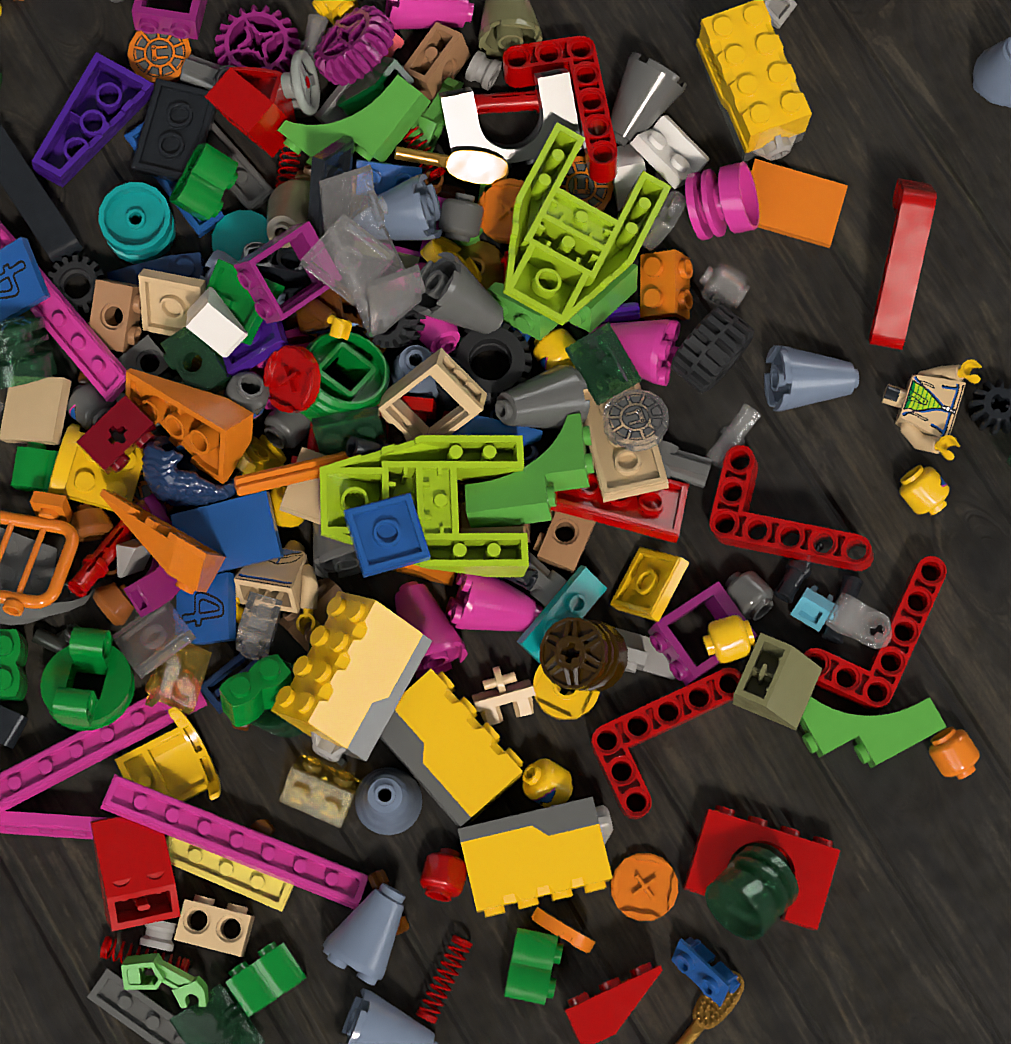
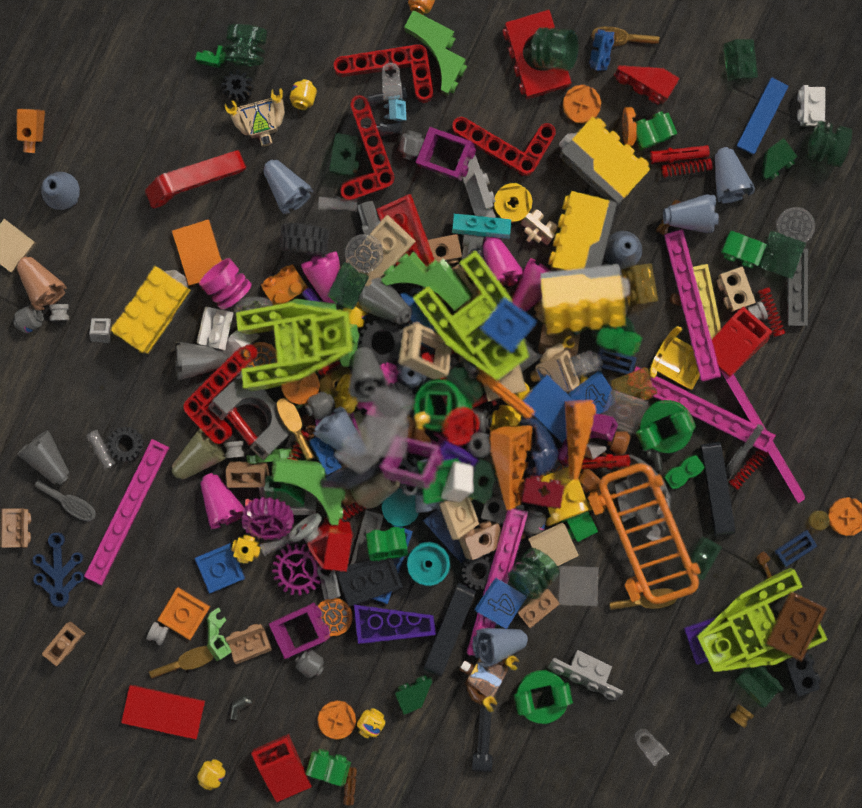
camera: 120 degrees left, 10 degrees up
bright green piece [121,953,209,1008] -> none
red head [420,848,468,902] -> none
yellow head [522,758,573,808] -> none
dark brown wheel [539,617,628,692] -> none
yellow tile [610,547,689,622] -> none
clear head [699,262,750,309] -> none
yellow head [703,615,755,663] -> none
olive slope [733,633,822,730] -> none
none -> clear green brick [329,133,362,177]
none -> red pin [650,145,710,164]

